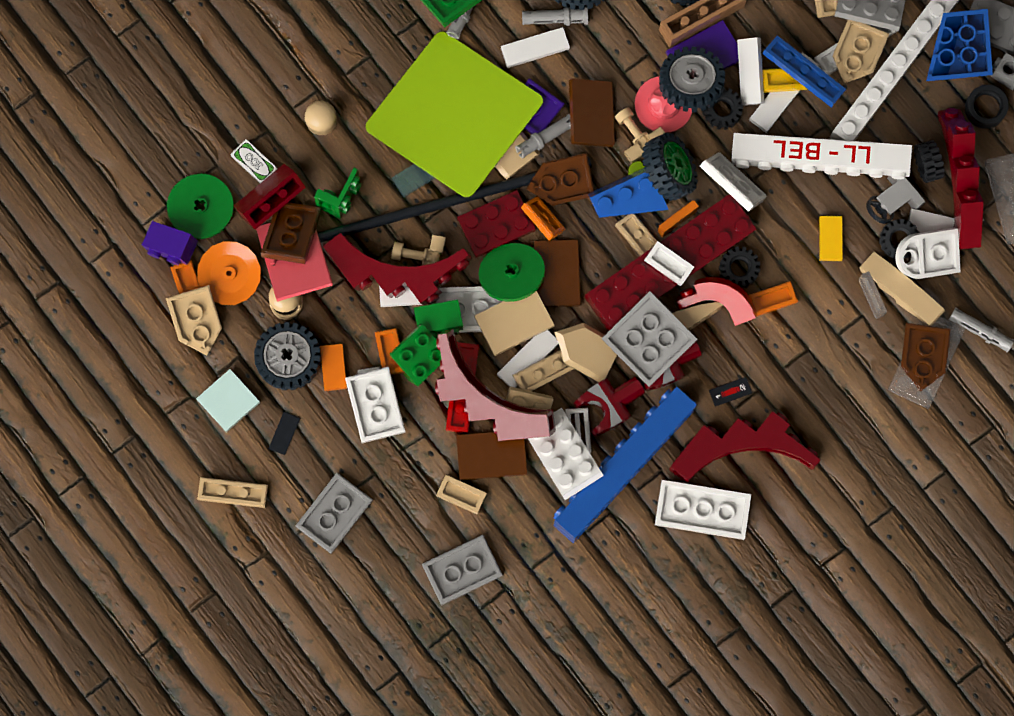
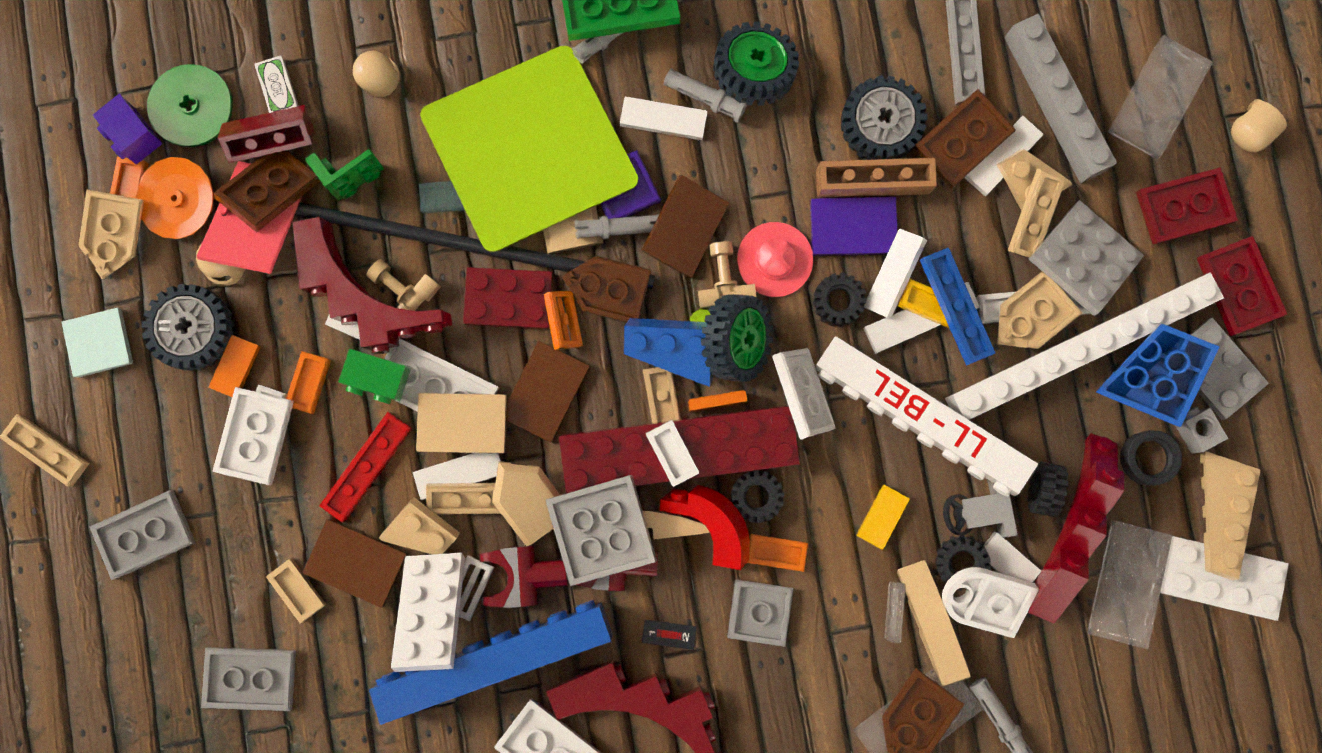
camera: 30 degrees right, 5 degrees up
black sticker [268,412,300,455] -> none
green bracket [390,324,442,386] -> none
arch [435,329,556,441] -> none
green piece [479,243,545,302] -> none
wheel [659,46,725,112] -> none
none -> light grey tile [727,579,793,647]

